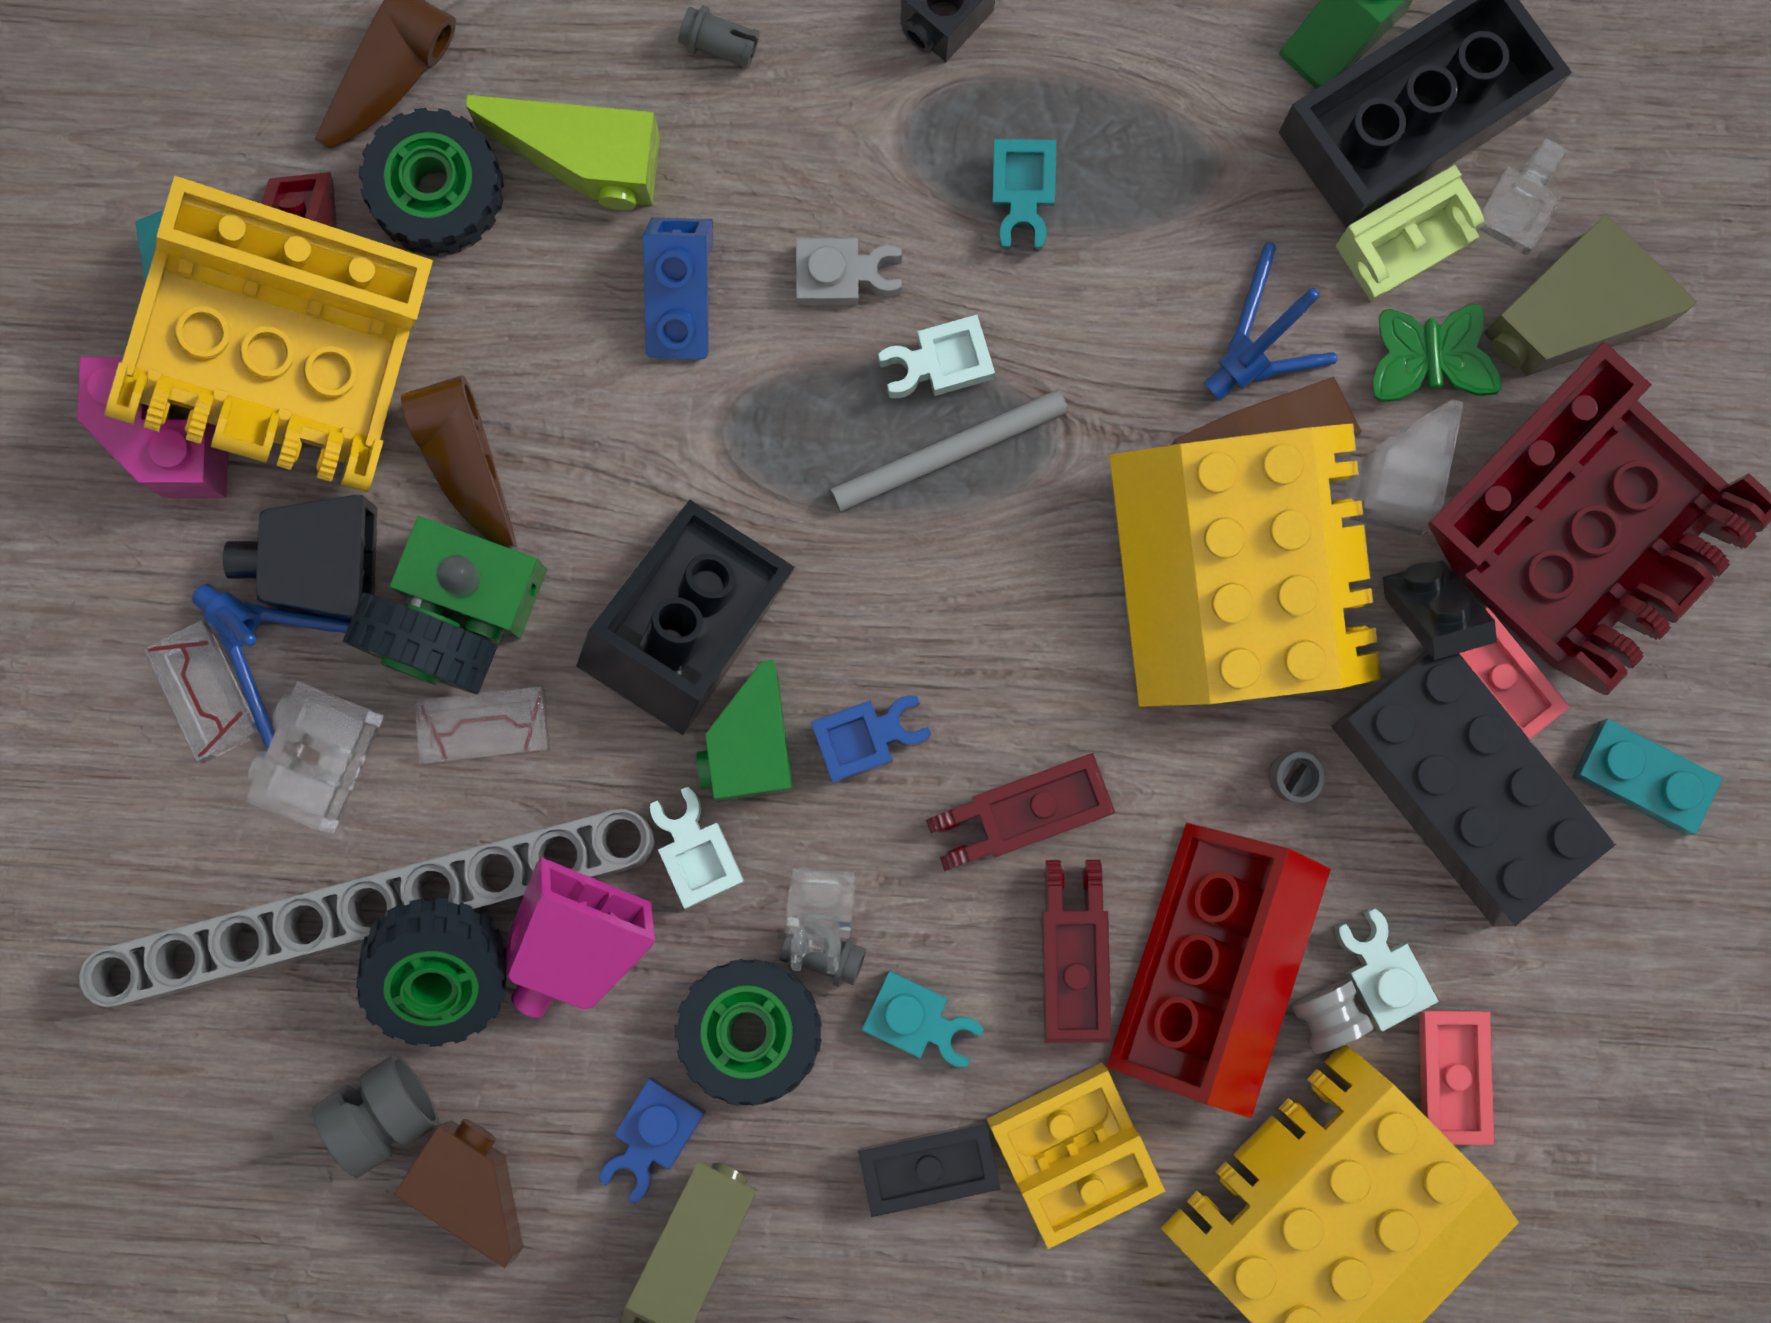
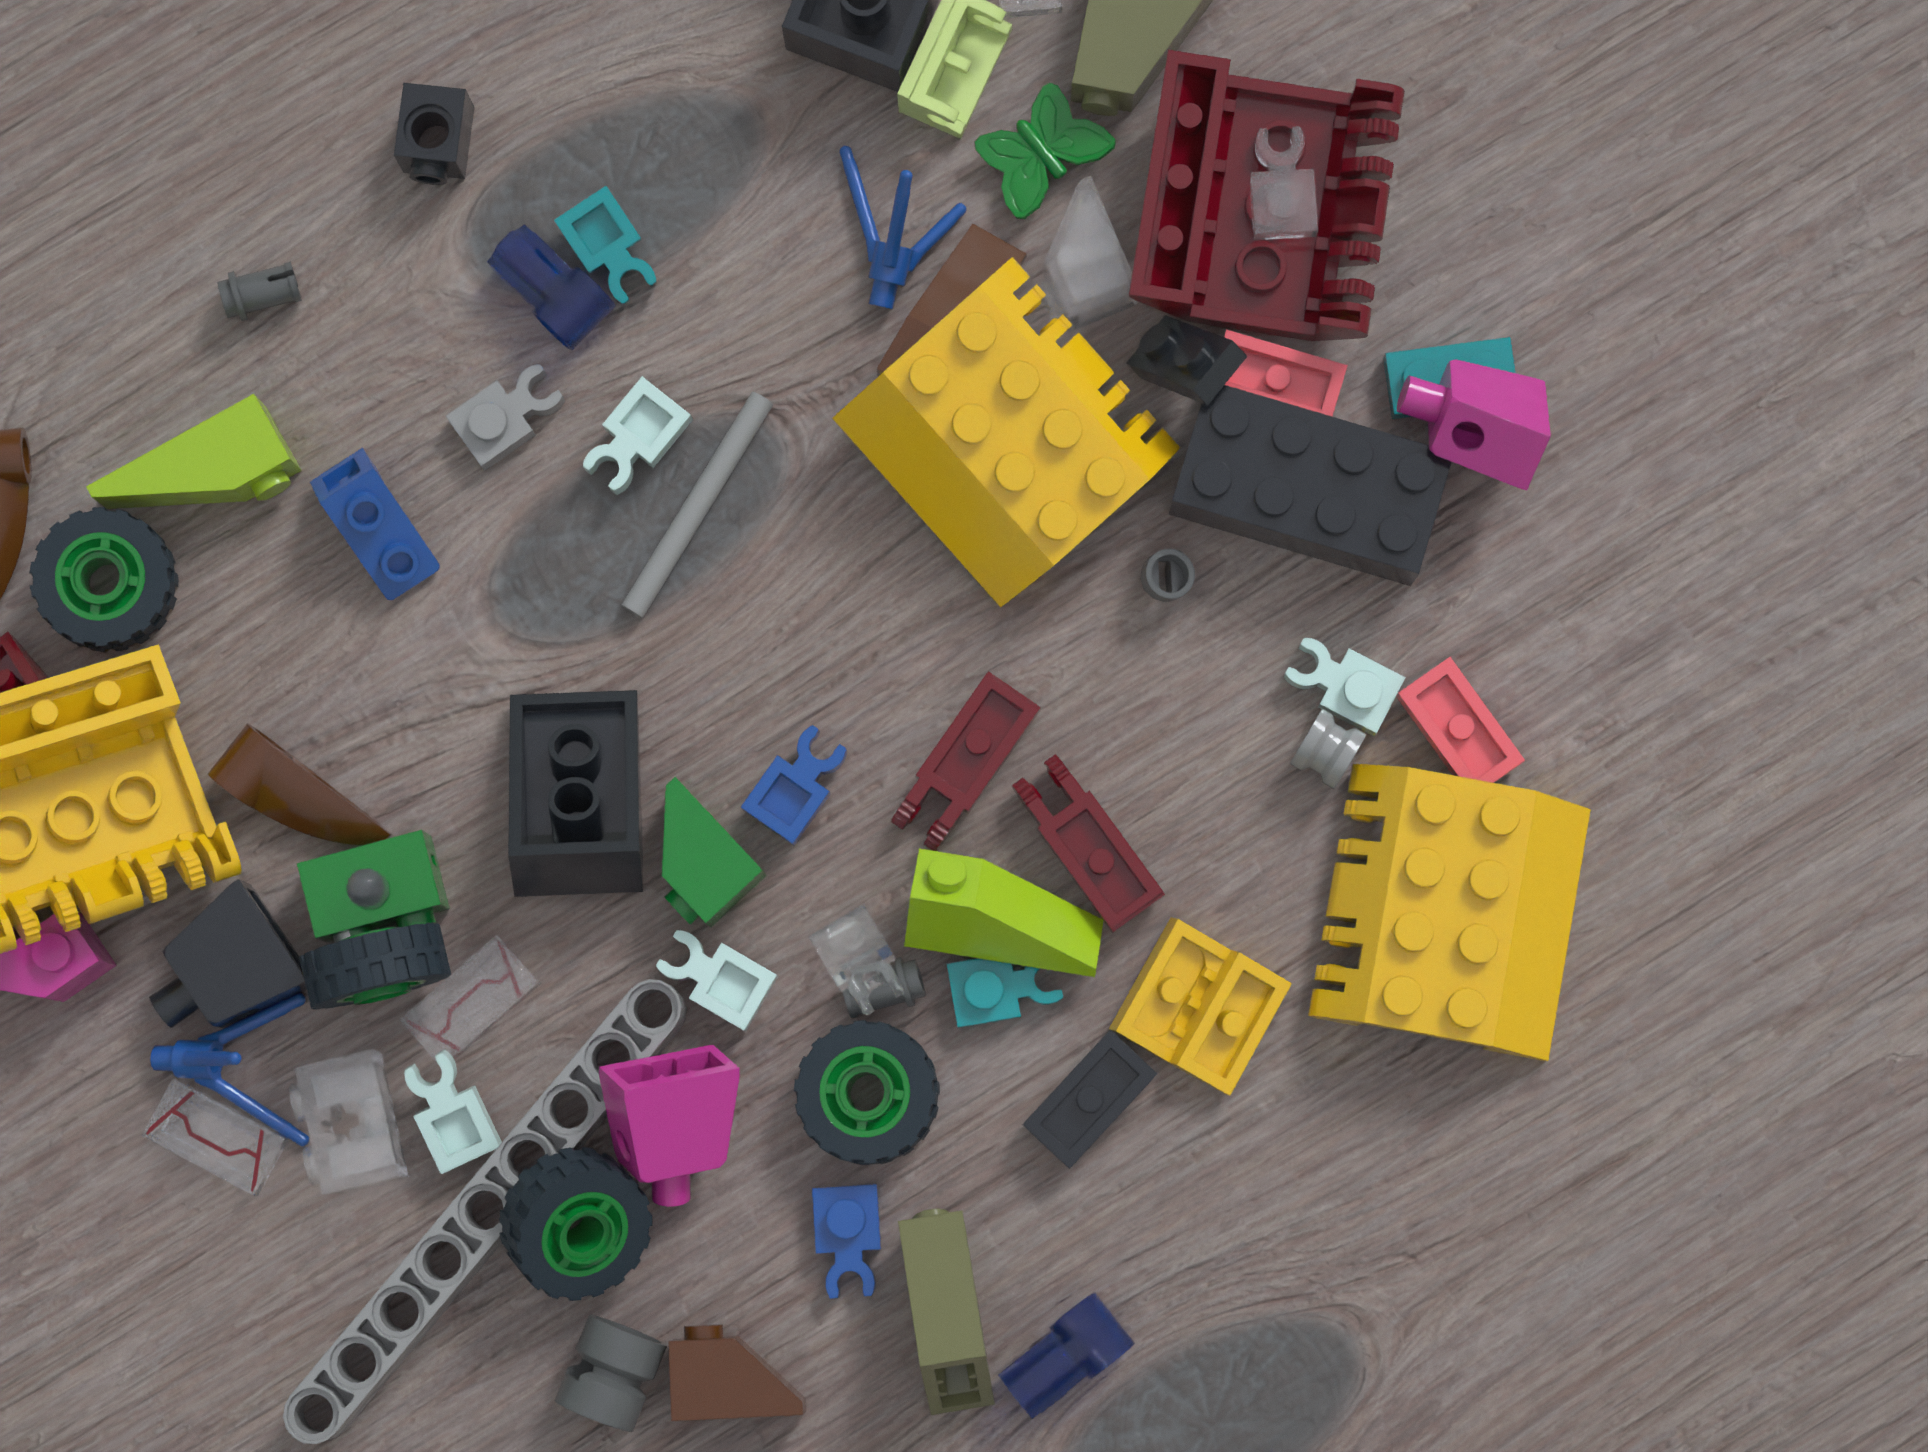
camera: 30 degrees left, 0 degrees up
red slope [1106,822,1331,1119] -> none
none -> light aqua plate [404,1050,502,1174]
none -> clear blue piece [487,224,616,351]
none -> lime slope [904,848,1103,977]
none -> clear plate [1249,126,1318,240]
none -> dark pink torso [1397,359,1551,491]

